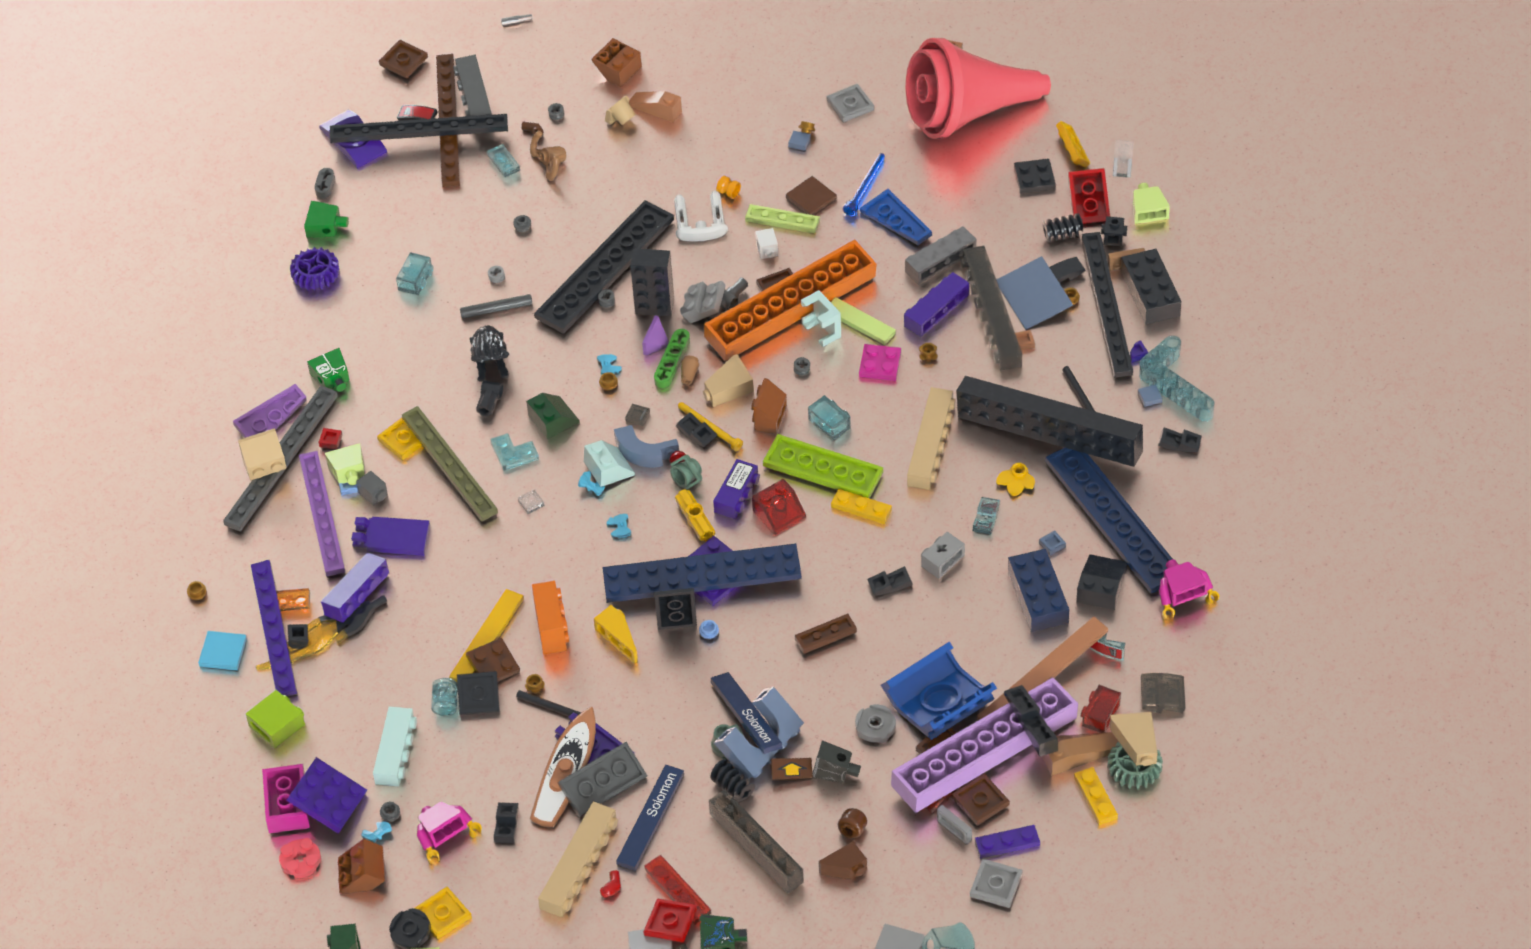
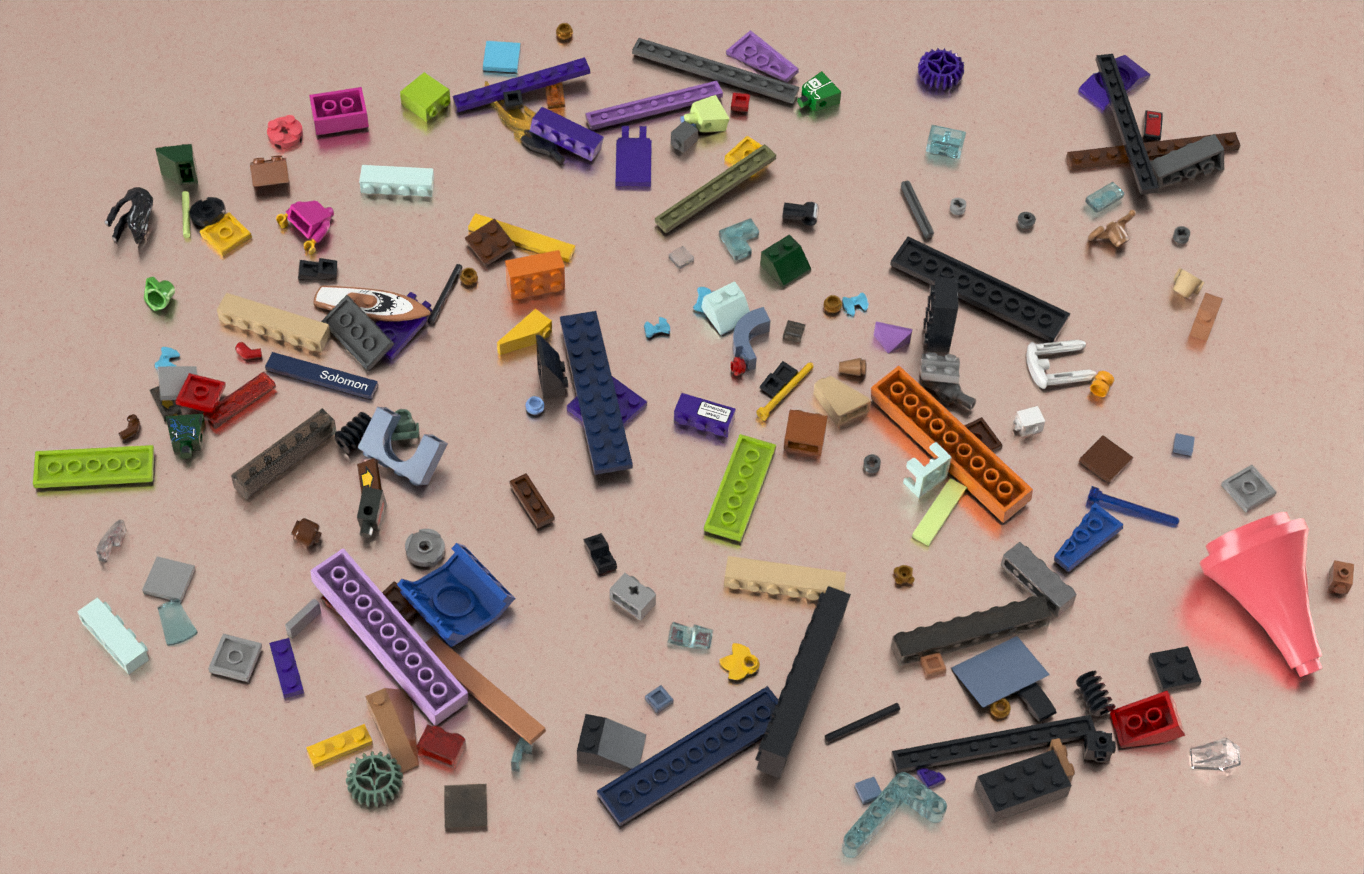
camera: 80 degrees right, 5 degrees up
tan slope [238,428,287,481] -> none
dark purple plate [286,757,367,834] -> none
green torso [304,201,349,238] -> none
dark grey beam [314,168,335,199] -> none
medium azure piece [361,821,392,843] -> none
reddish brown plate [379,40,428,78] -> none
dark grey plate [380,801,400,821] -> none
clear light blue wheel [431,678,458,716] -> none
black tile [457,671,500,715] -> none
black hair [470,325,509,382] -> none
flat silver piece [501,14,532,26] -> none
reddish brown arm [521,121,544,137] -> none
dark orange slope [592,38,642,87] -> none
bright green beam [654,329,690,388] -> none
sand green piece [670,455,703,490] -> none
yellow piece [675,489,715,542] -> none
dark blue tile [711,672,782,754] -> none
yellowish green tile [745,204,820,234] -> none
clear red slope [752,478,806,535] -> none
pearl gold plate [798,121,816,134] -> none
clear light blue brick [808,395,851,440] -> none
reddish brown slope [818,841,867,880] -> none
yellow plate [831,489,892,524] -> none
dark pink plate [859,344,901,381] -> none
dark purple brick [904,272,969,337] -> none
reddish brown plate [952,773,1010,826] -> none
black slope [1004,685,1058,757] -> none
dark blue brick [1008,548,1070,632] -> none
yellow plate [1056,121,1090,168] -> none
tan slope [1110,712,1158,766] -> none
yellowish green torso [1133,183,1170,224] -> none
black slope [1158,427,1202,452] -> none
dark pink torso [1159,559,1220,619] -> none

